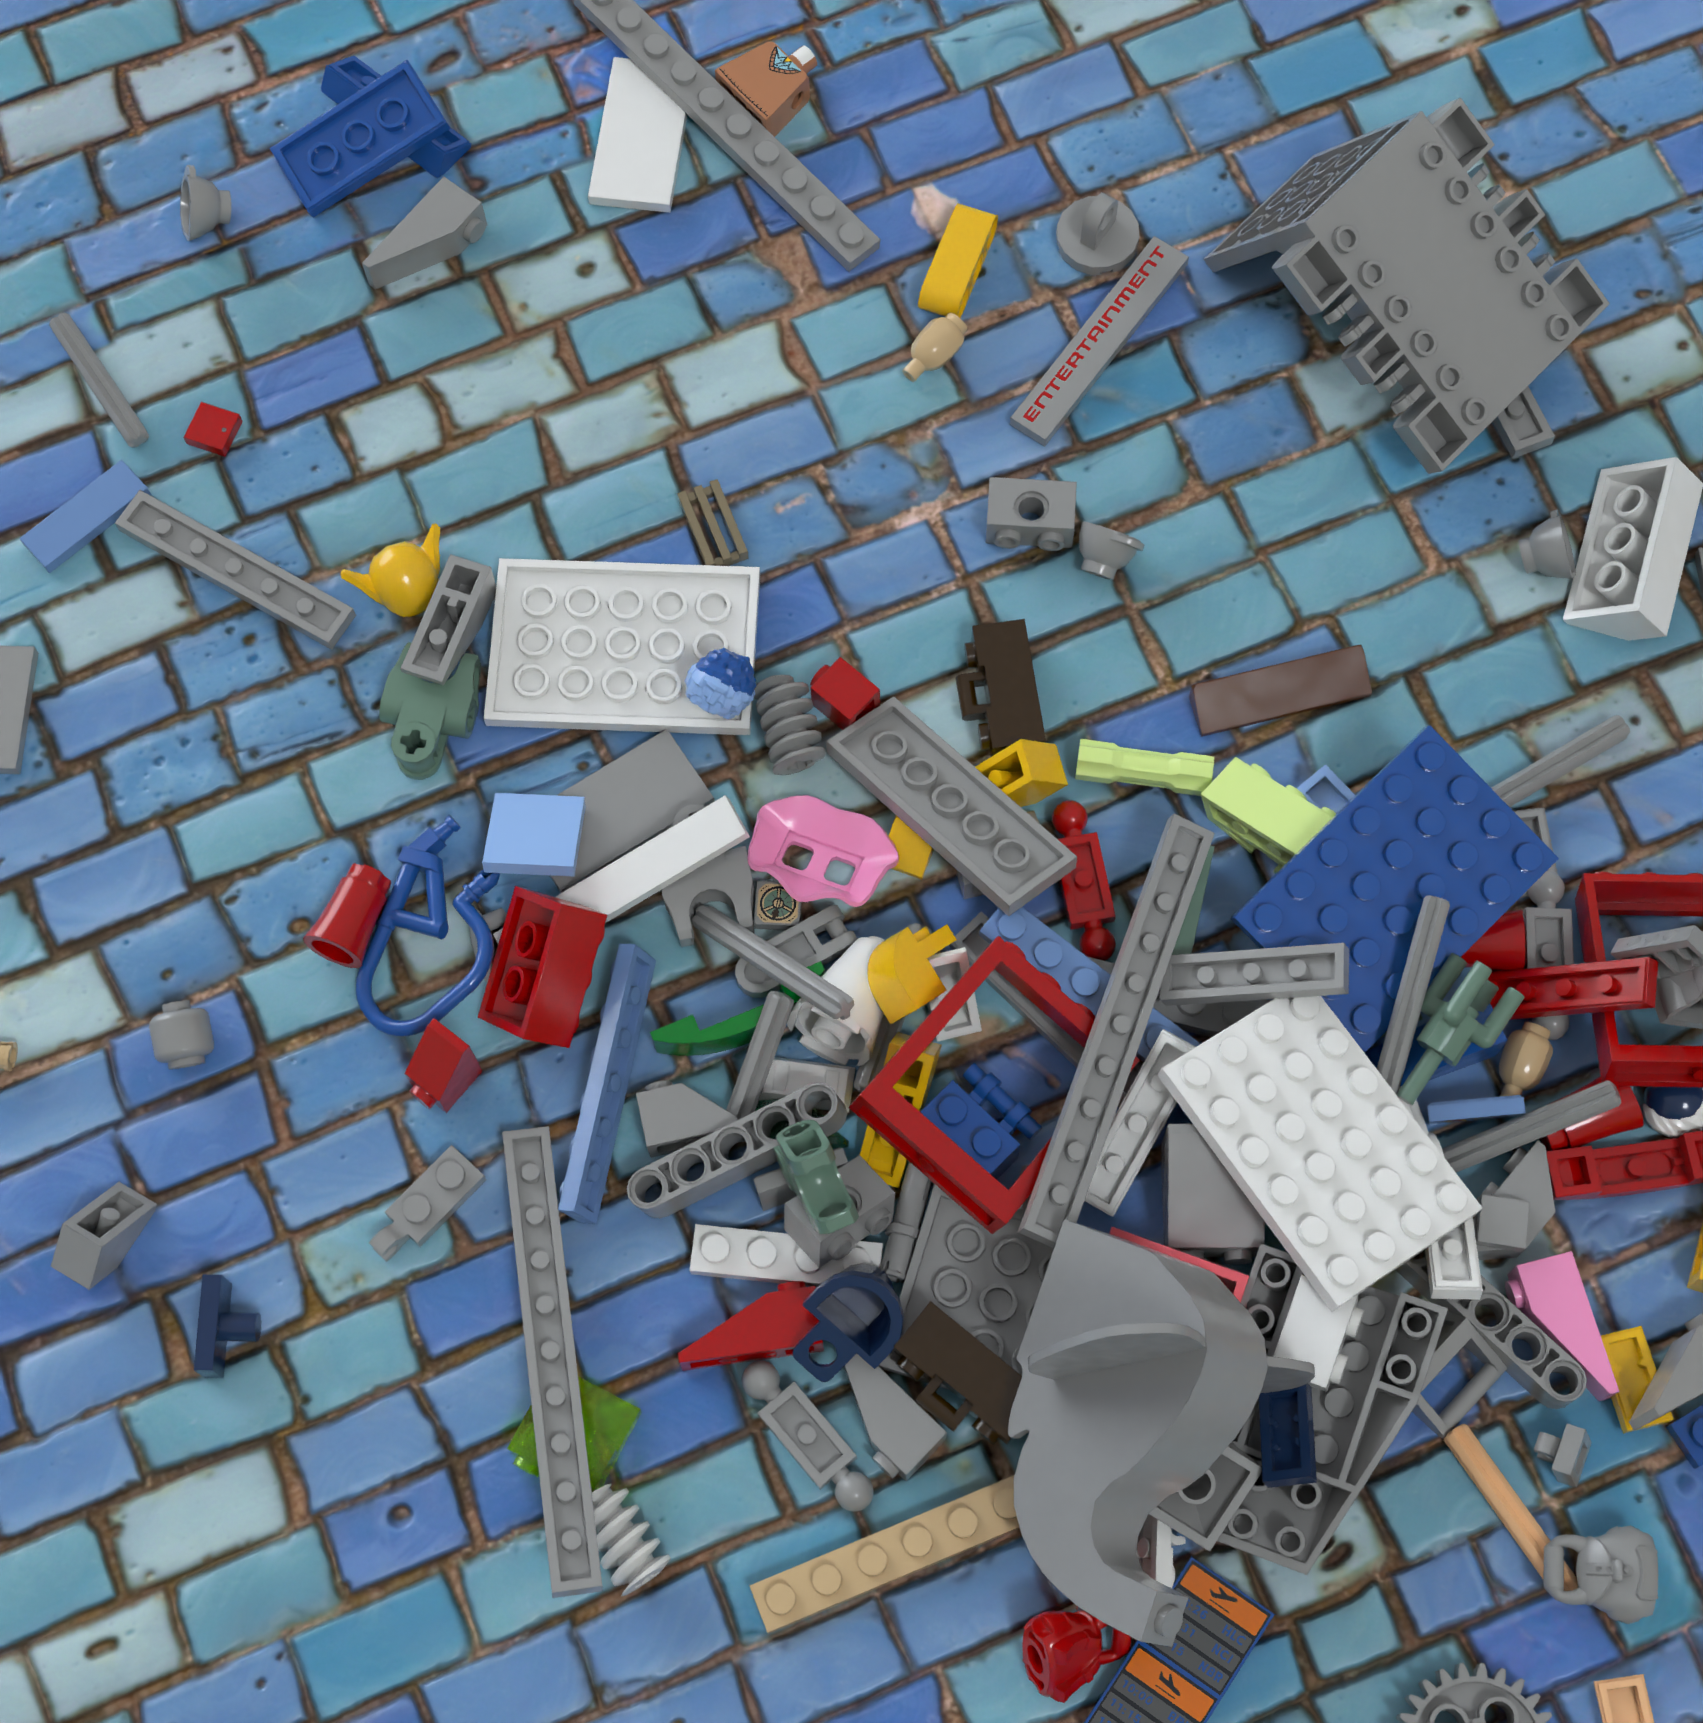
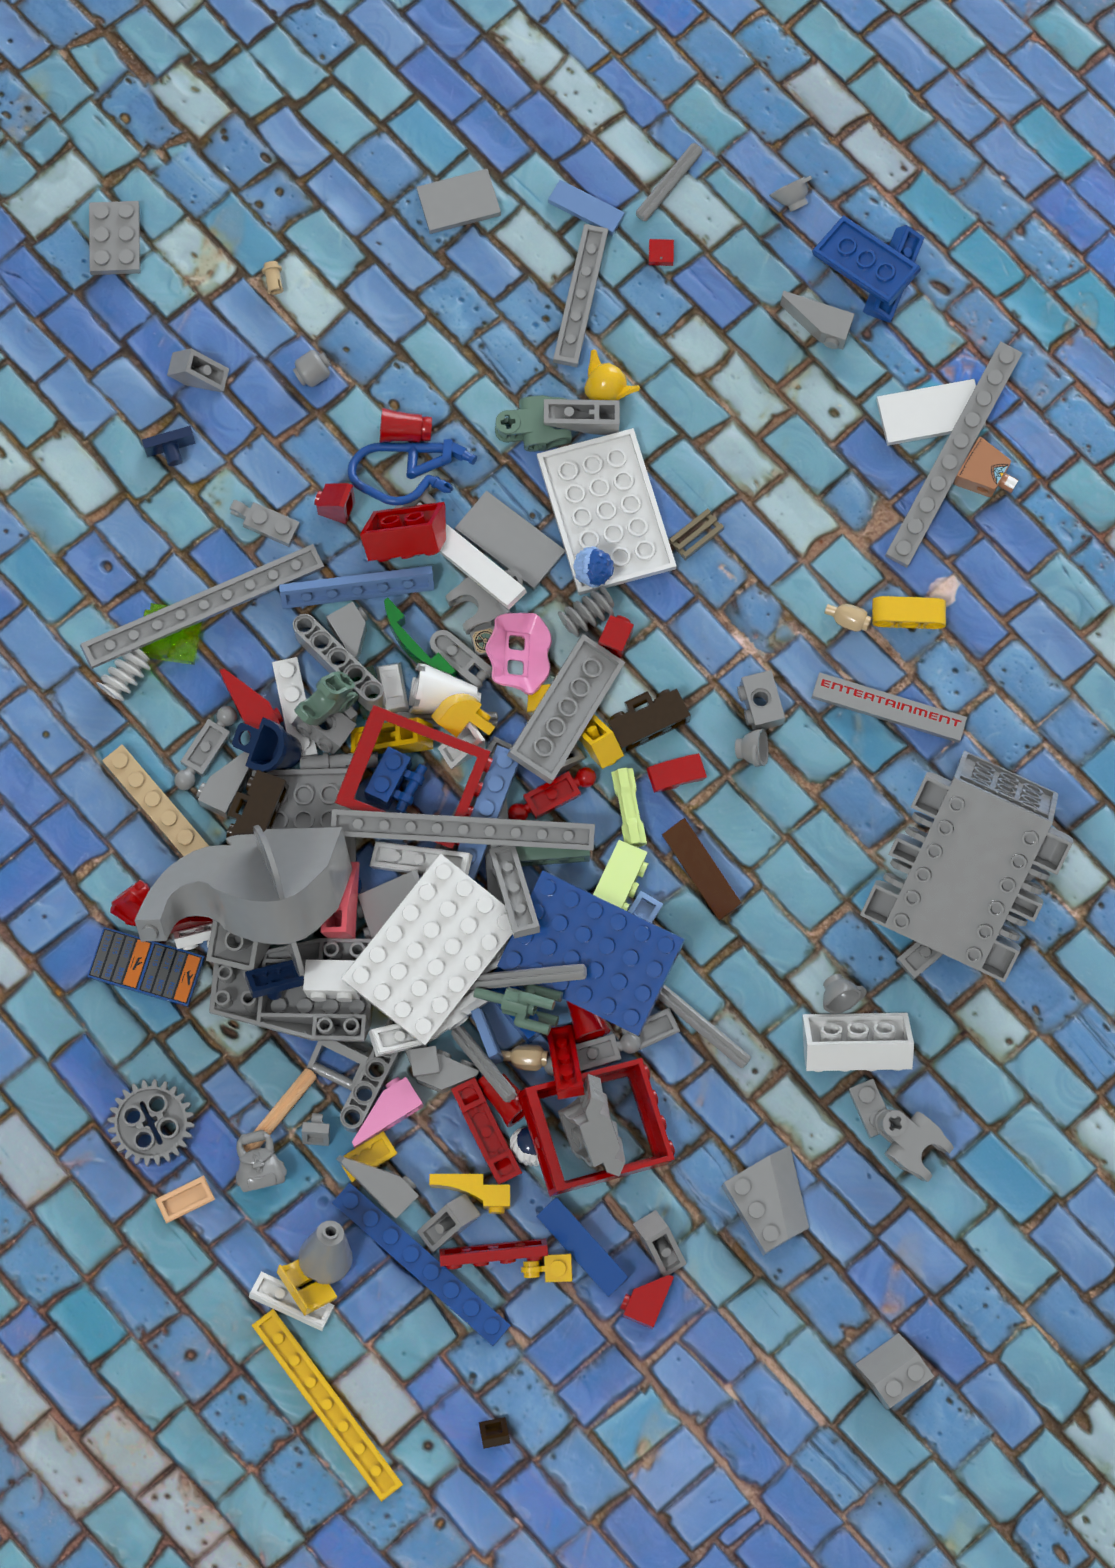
camera: 65 degrees right, 5 degrees up
light blue tile [482,793,586,877] -> none
light grey axle [692,905,854,1020] -> none
light grey axle [726,991,794,1120] -> none
light grey tile [1056,192,1139,275] -> none
none -> red slope [646,753,707,793]

